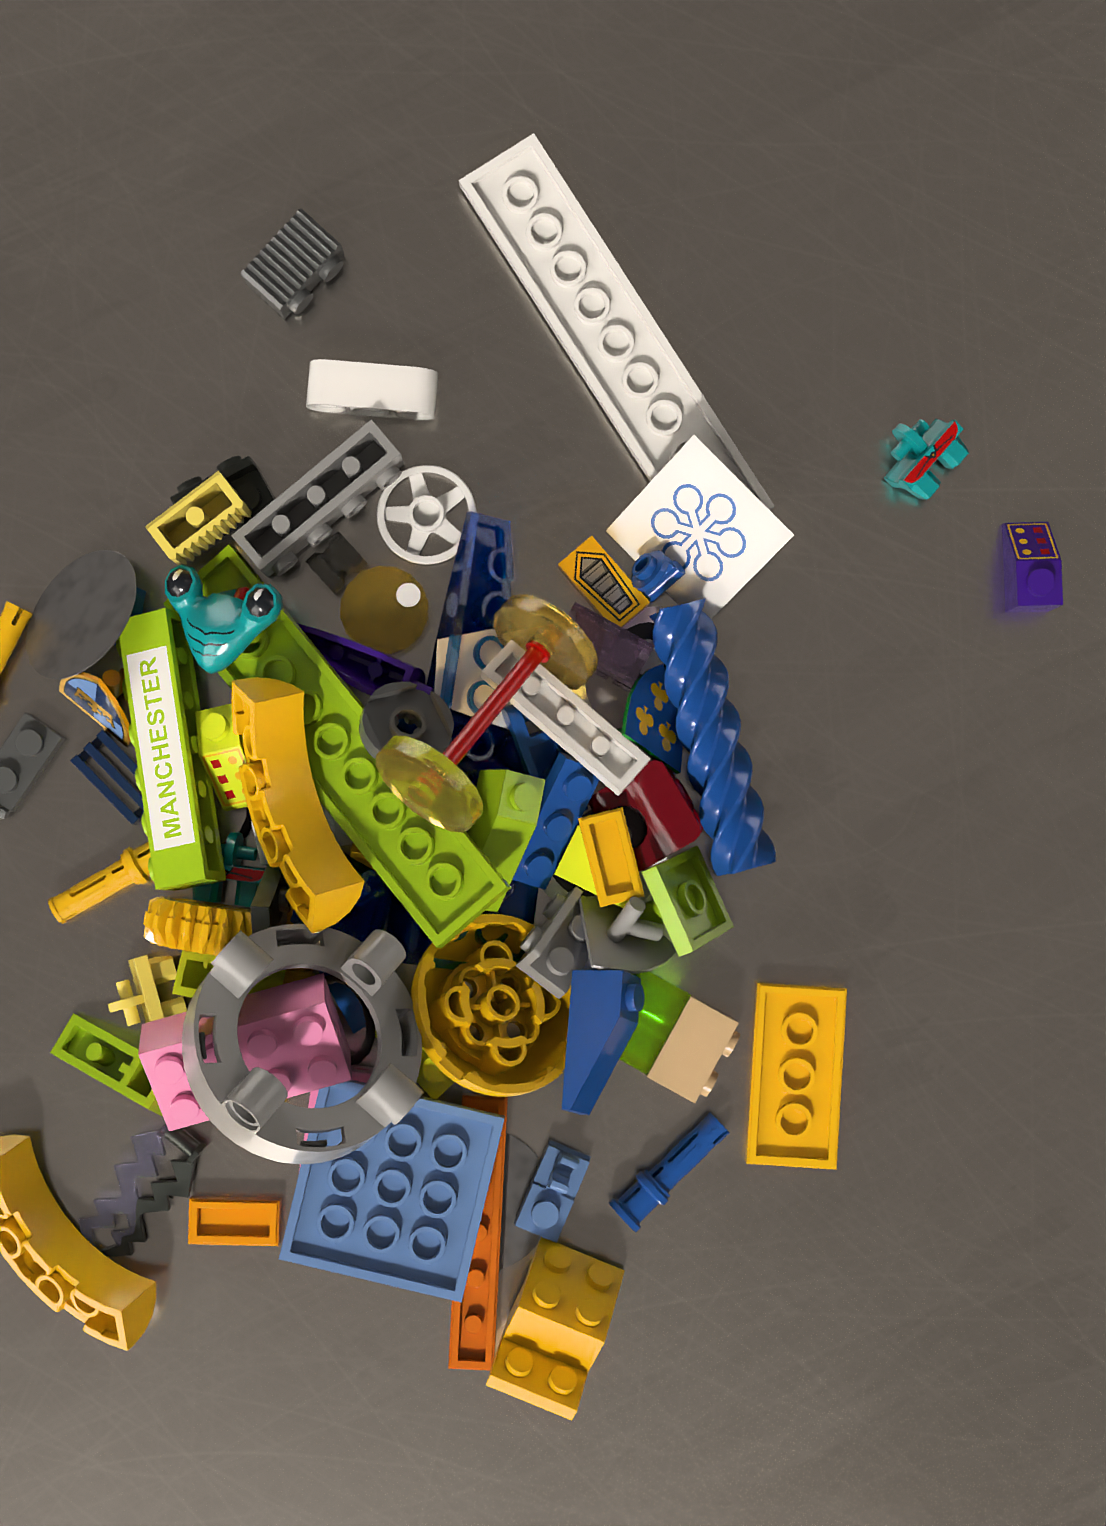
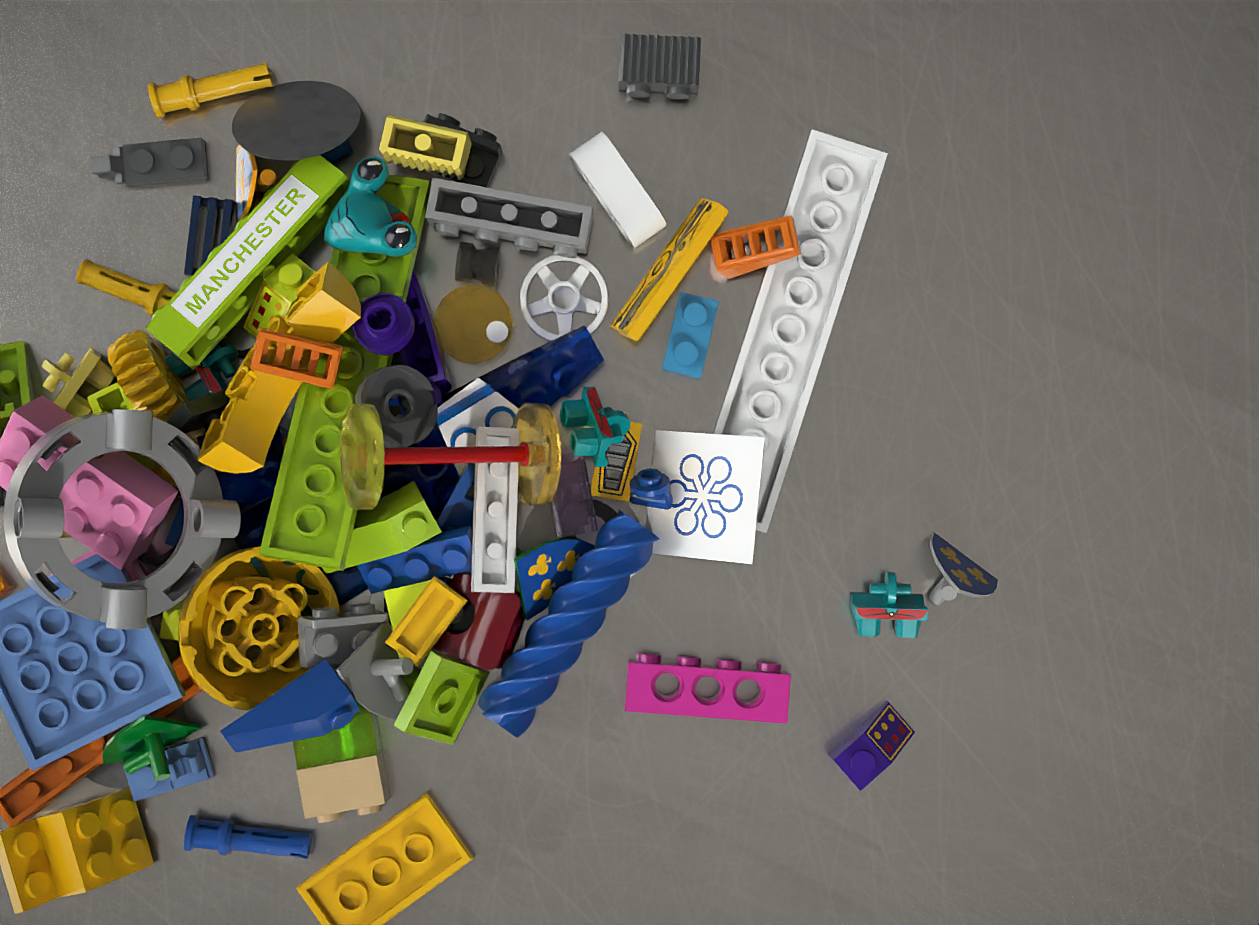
camera: 50 degrees right, 0 degrees up
none -> green shield [102,715,200,781]
none -> orange slope [250,327,344,389]
none -> dark purple plate [352,293,415,355]
none -> teal hips [560,386,630,467]
none -> yellow tile [610,197,729,342]
none -> dark pink brick [625,653,791,724]
none -> dark azure plate [662,292,719,379]
none -> orange slope [710,215,801,279]
none -> shield [928,532,998,606]

